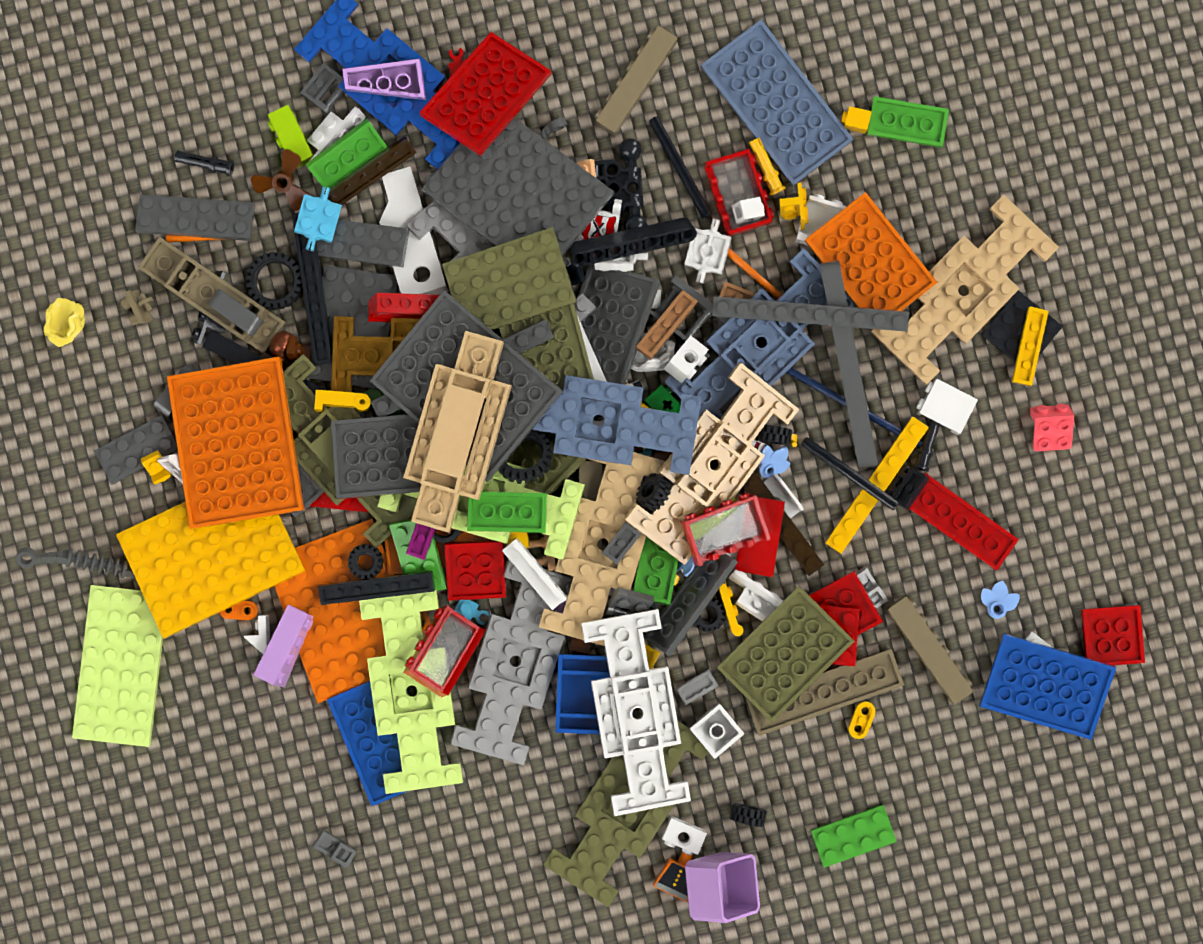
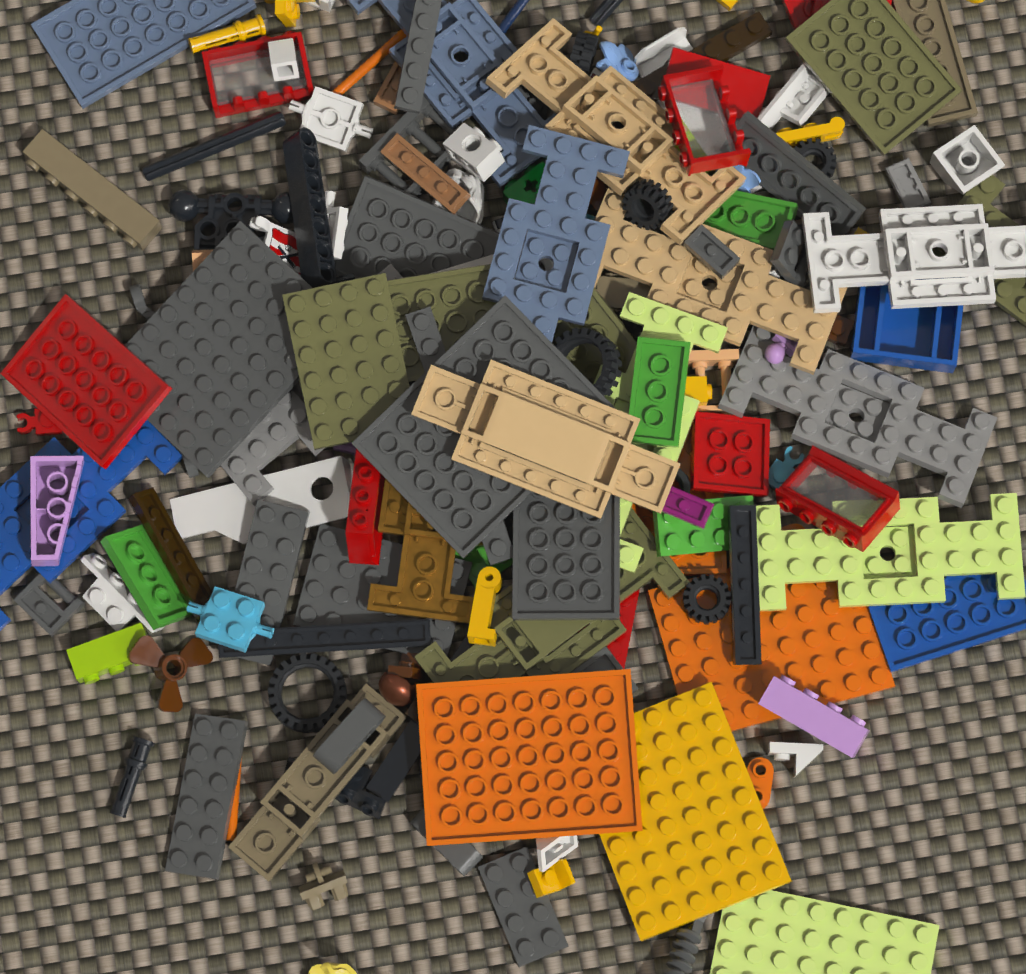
camera: 85 degrees left, 10 degrees down
white fence [502,538,567,610] -> none

